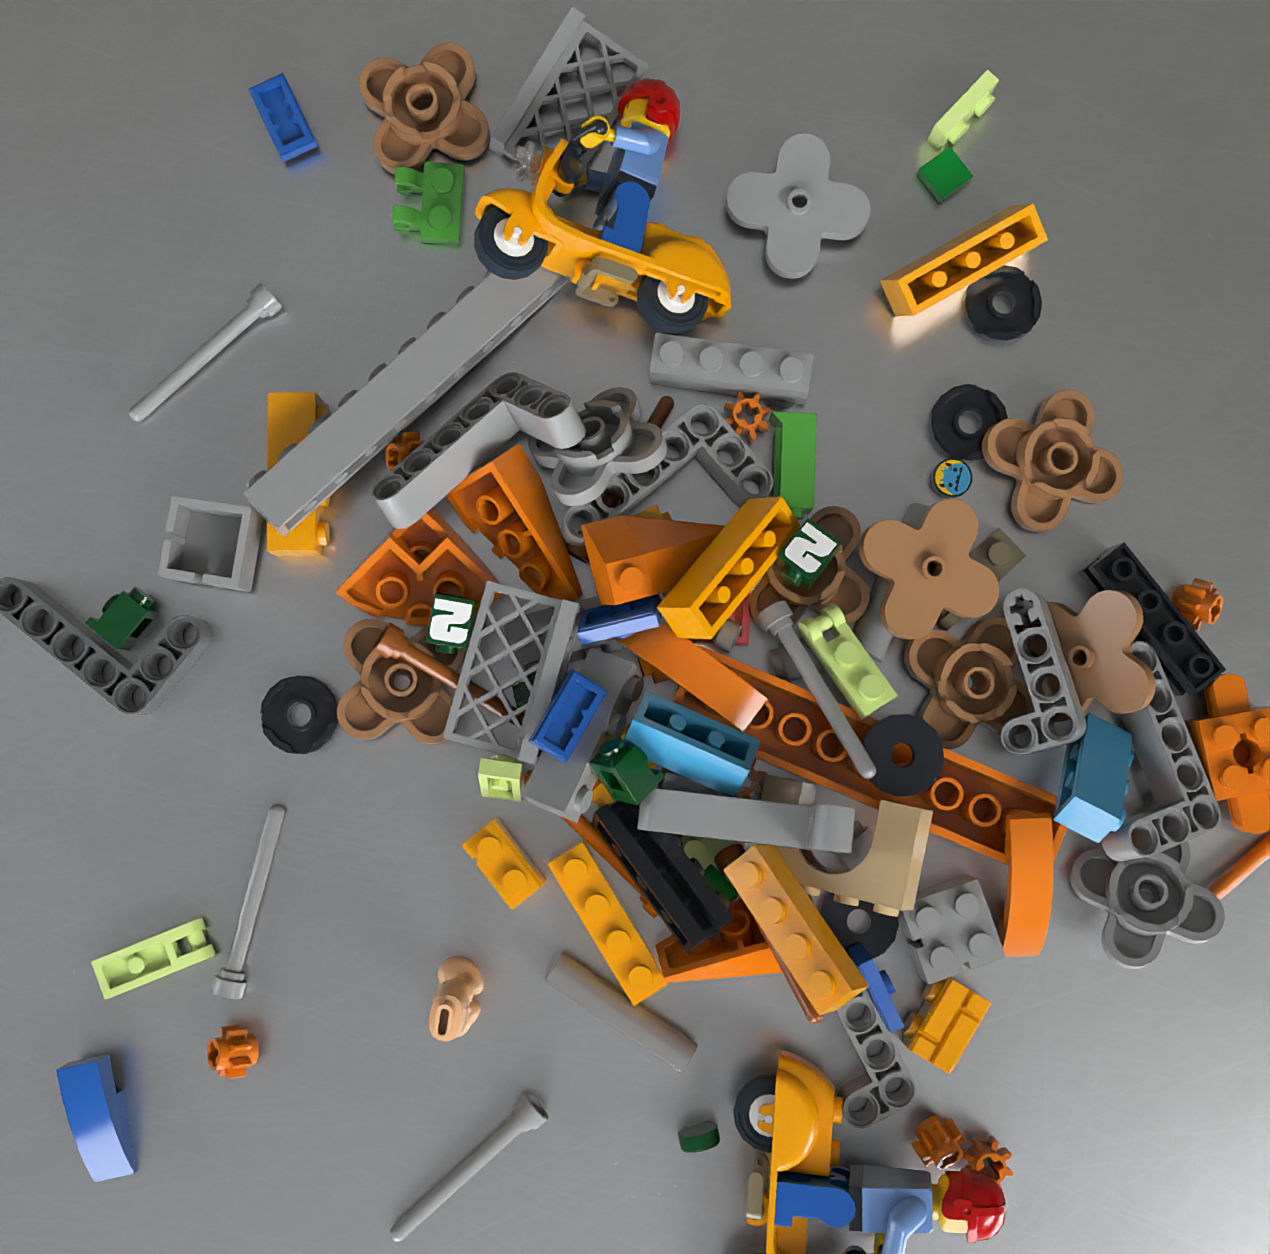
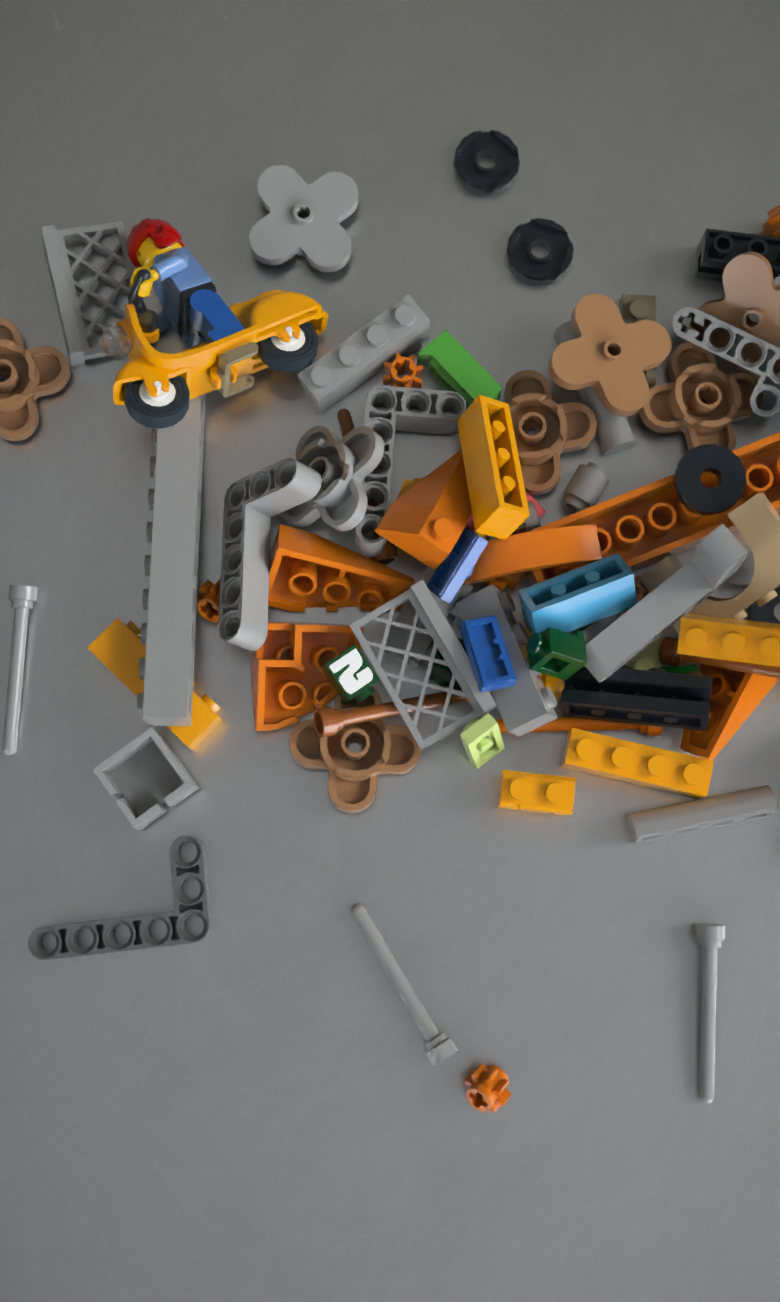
camera: 45 degrees left, 5 degrees down
blue slope [56,1054,137,1182] -> none
dark green brick [85,587,161,651] -> none
yellowish green plate [91,917,216,1000] -> none
black tile [260,675,340,754] -> none
bright green plate [392,162,464,245] -> none
light nougat piece [429,956,484,1042] -> none
light grey piece [758,600,876,779] -> none
brick [776,518,841,589] -> none
yellowish green plate [798,603,898,721] -> none
light orange brick [879,203,1048,316] -> none
green tile [917,146,973,203] -> none
yellowish green plate [927,70,999,151] -> none
tile [930,458,973,499] -> none
medium nougat plant [982,390,1124,532] -> none

